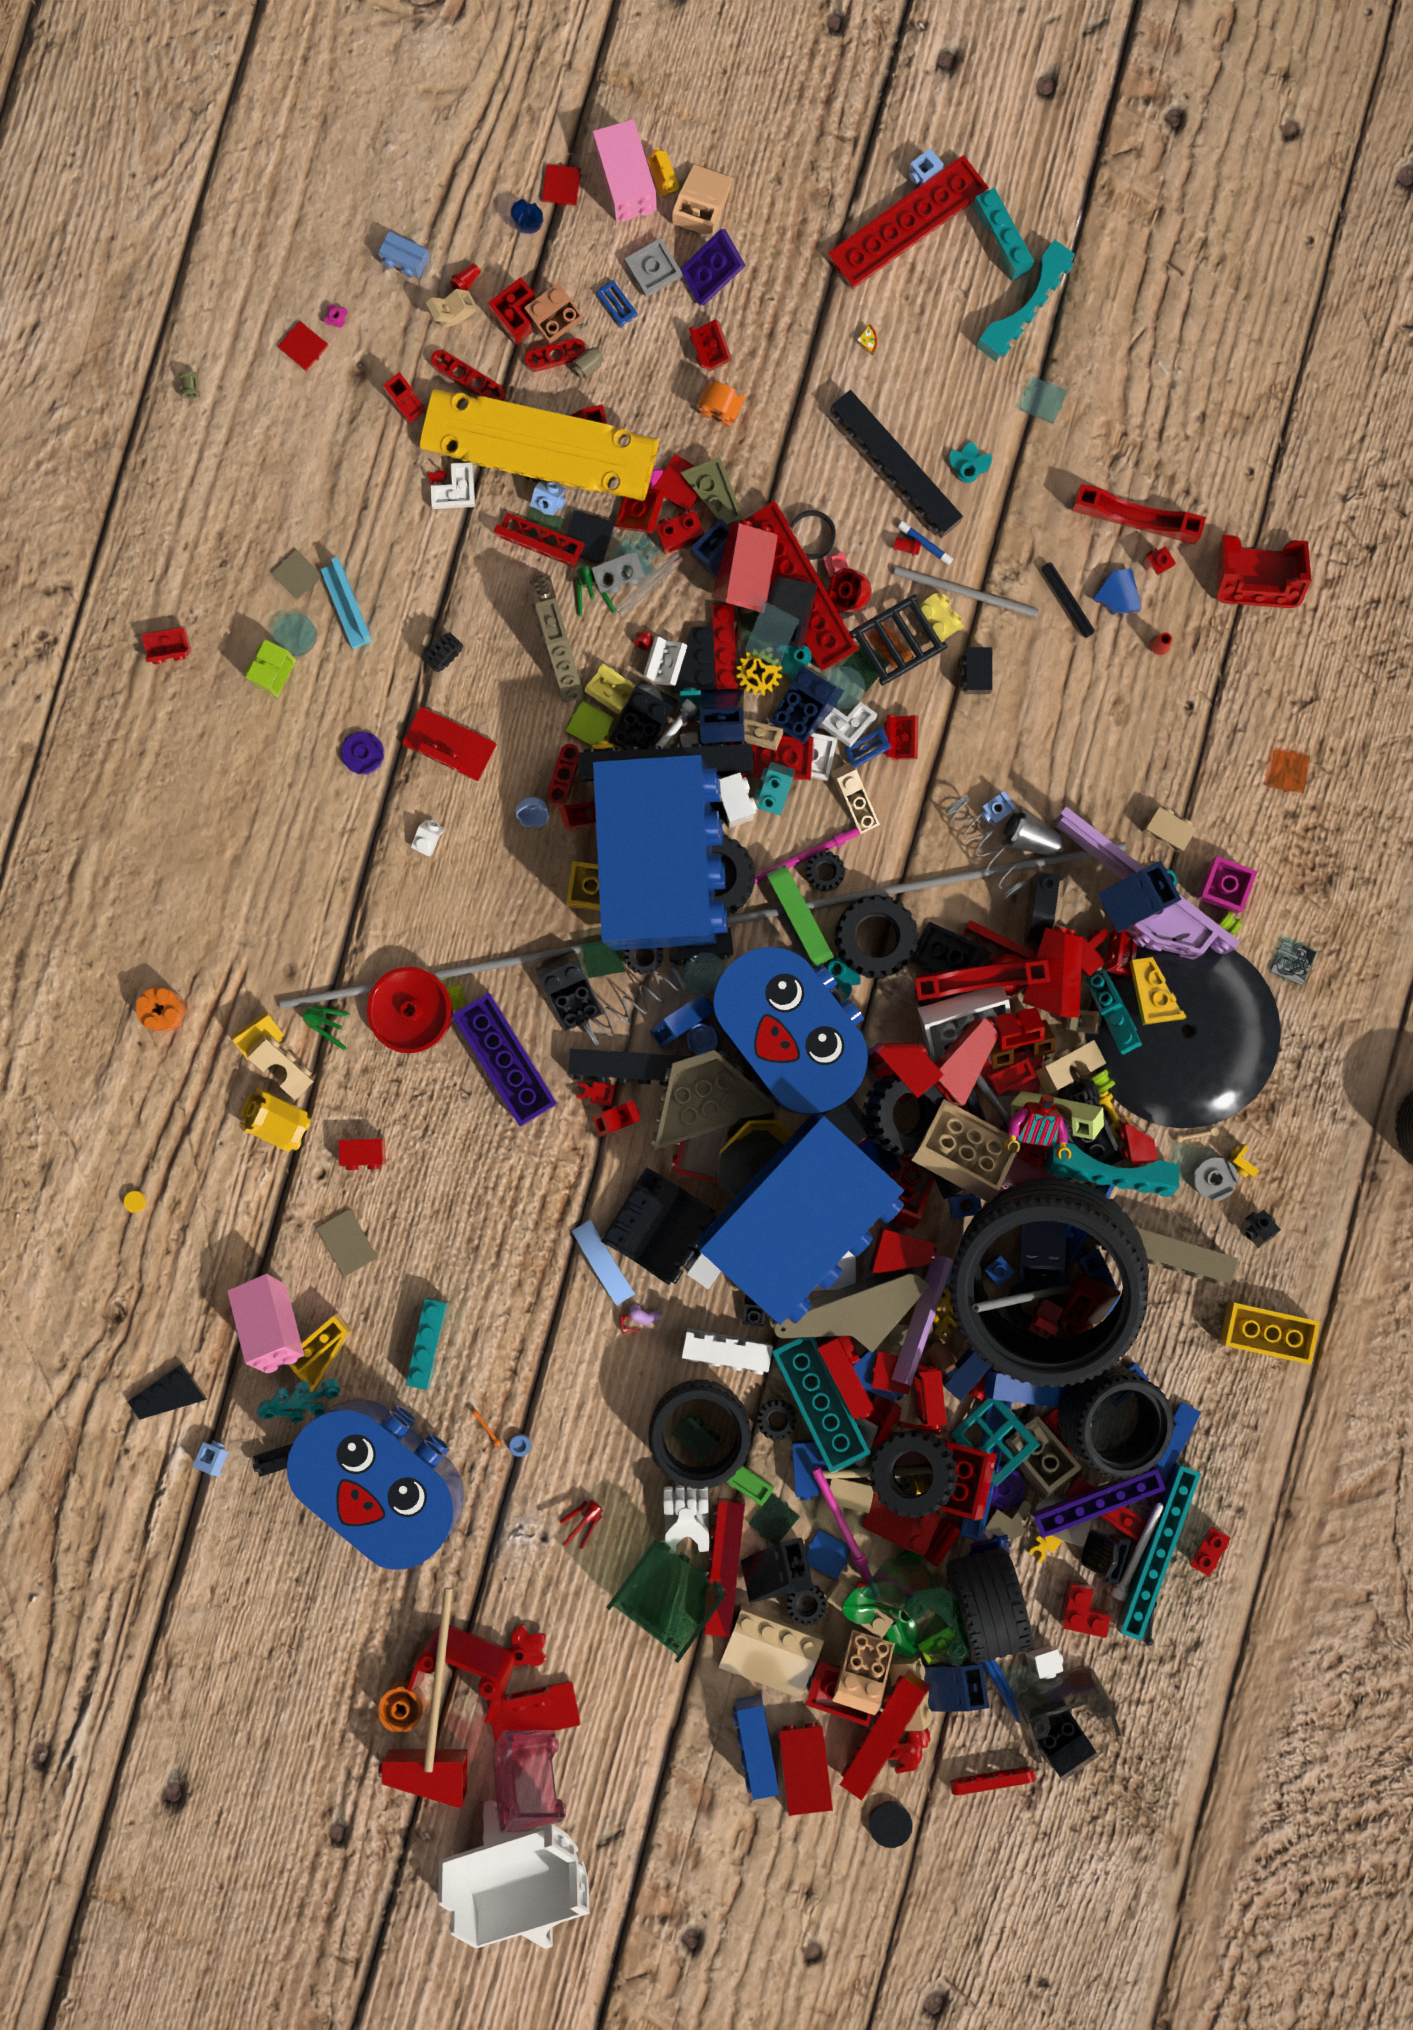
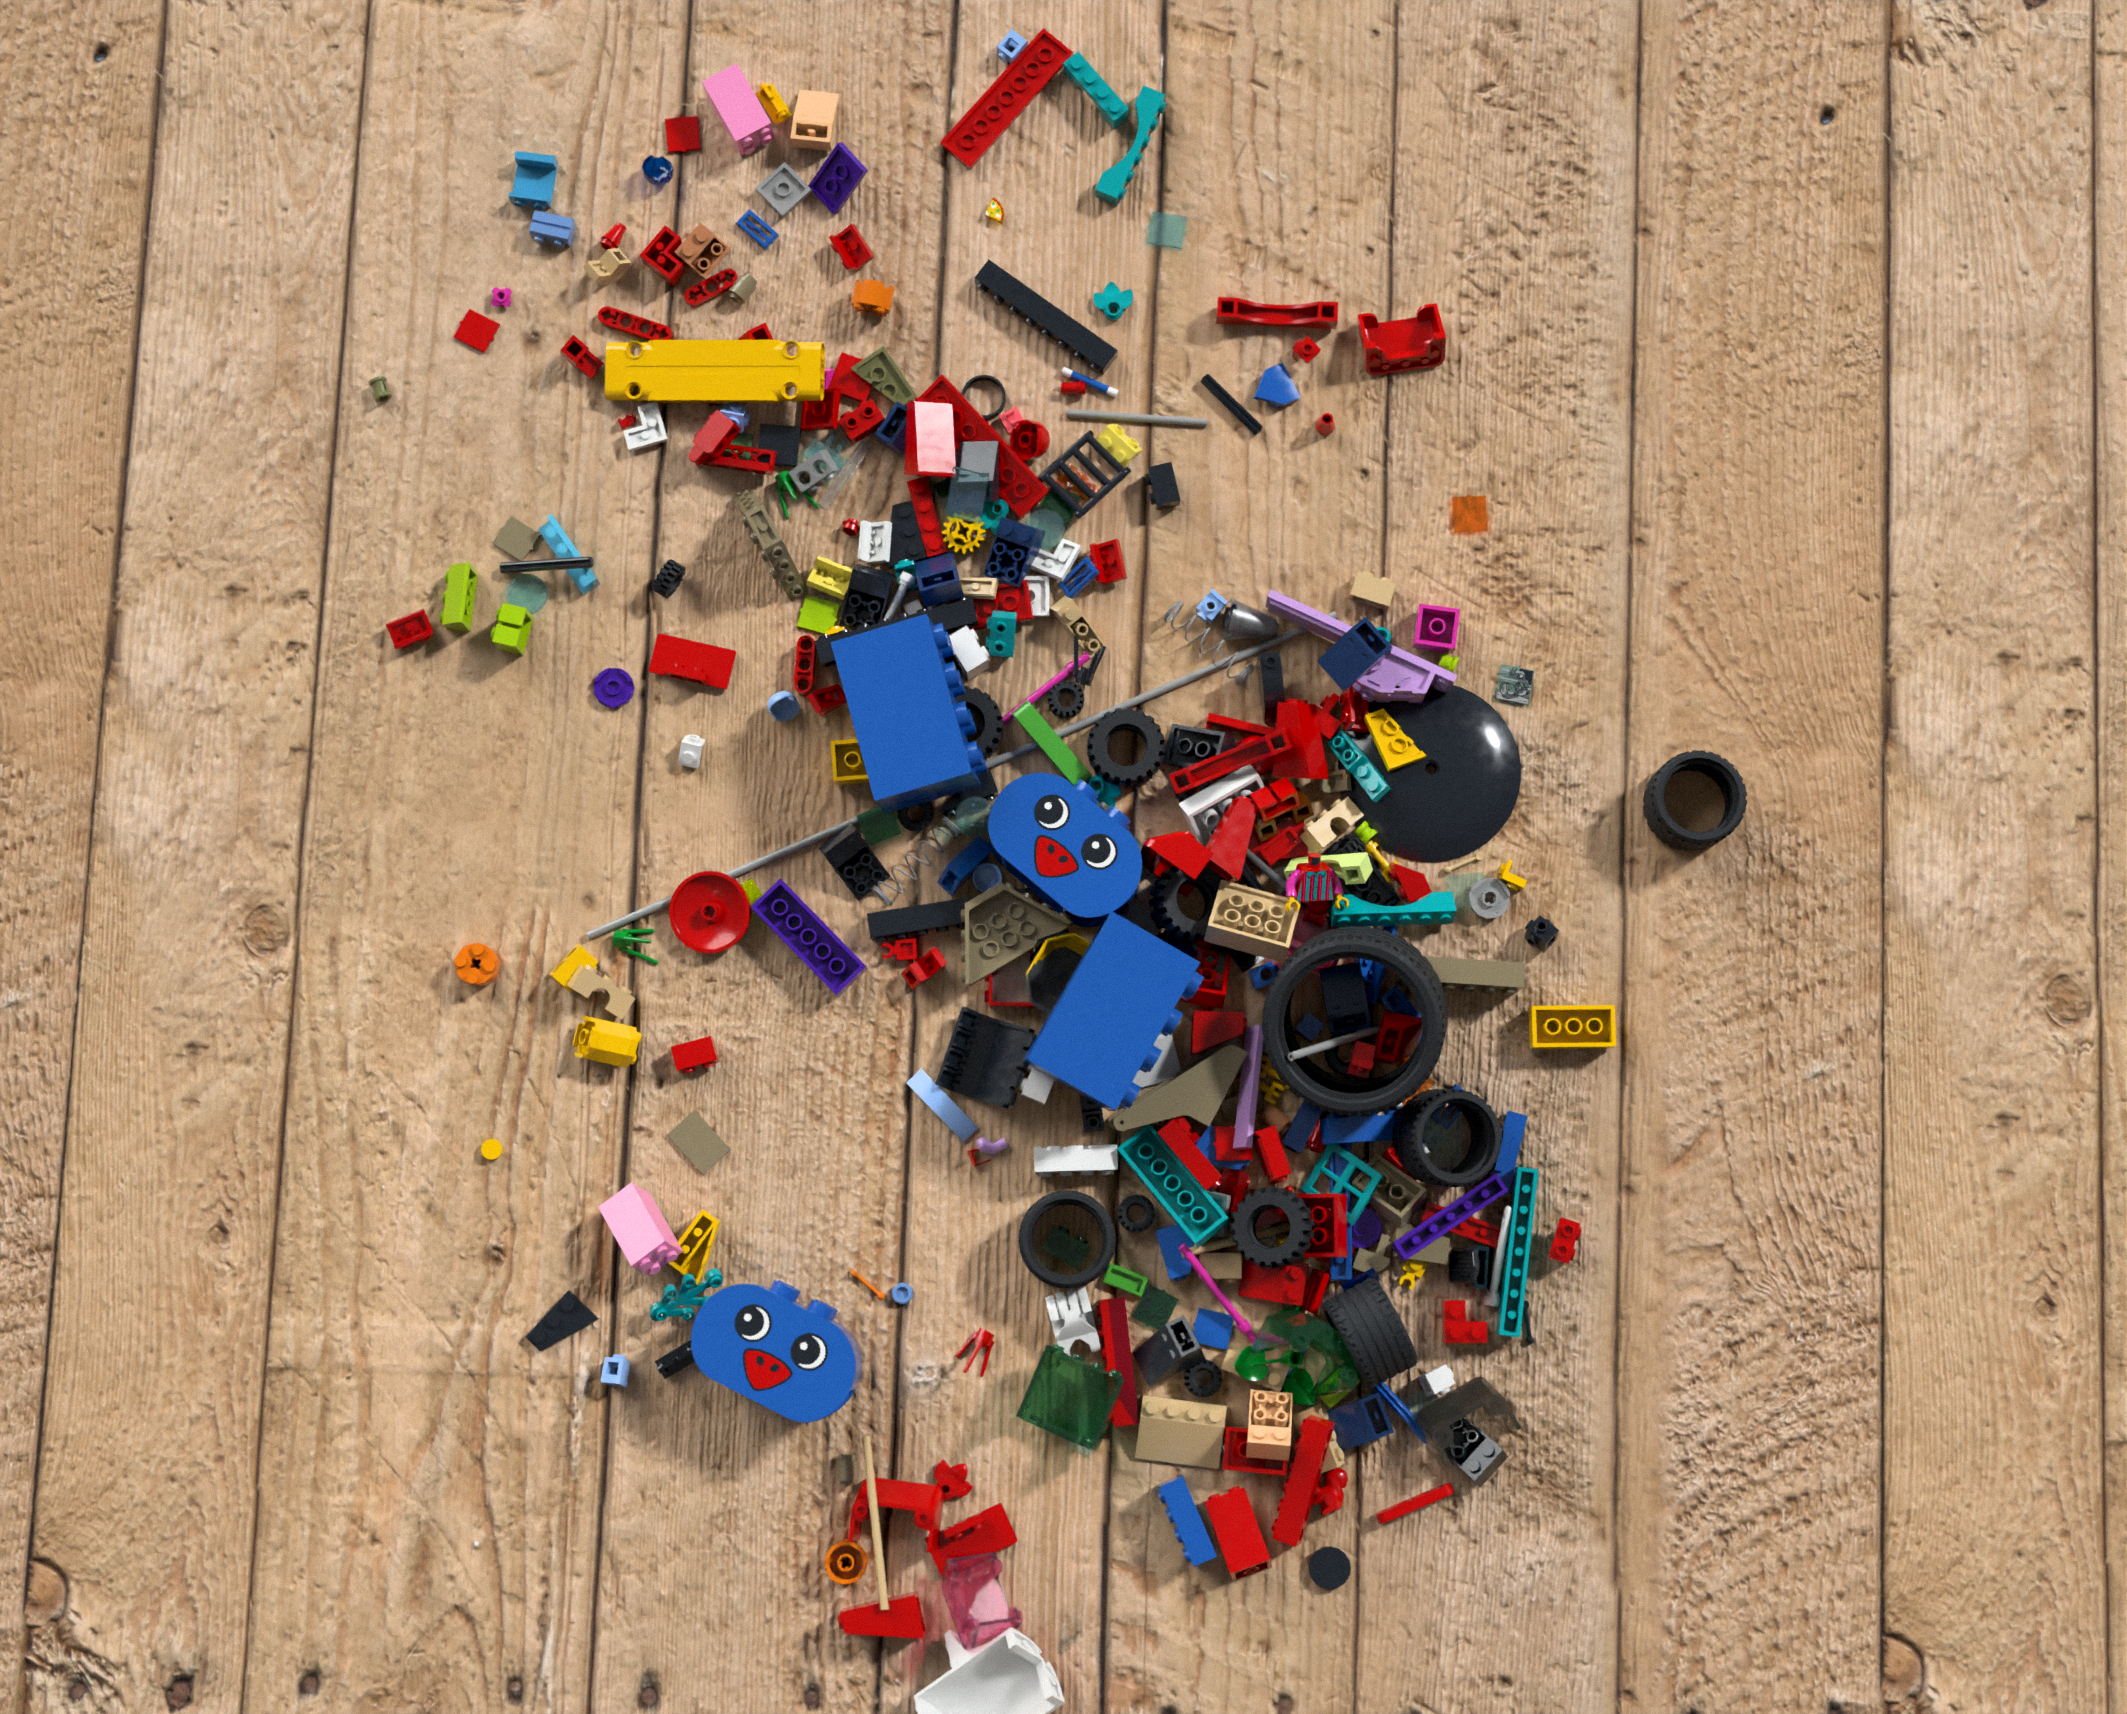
camera: 15 degrees left, 5 degrees down
teal arch [406,1297,449,1390] -> none
none -> lime slope [440,563,478,631]
none -> black axle [499,556,594,573]
none -> dark azure panel [508,151,558,209]
none -> hinge [688,410,741,466]
none -> dark tan brick [836,1454,858,1485]
none -> black plant [1072,634,1106,686]

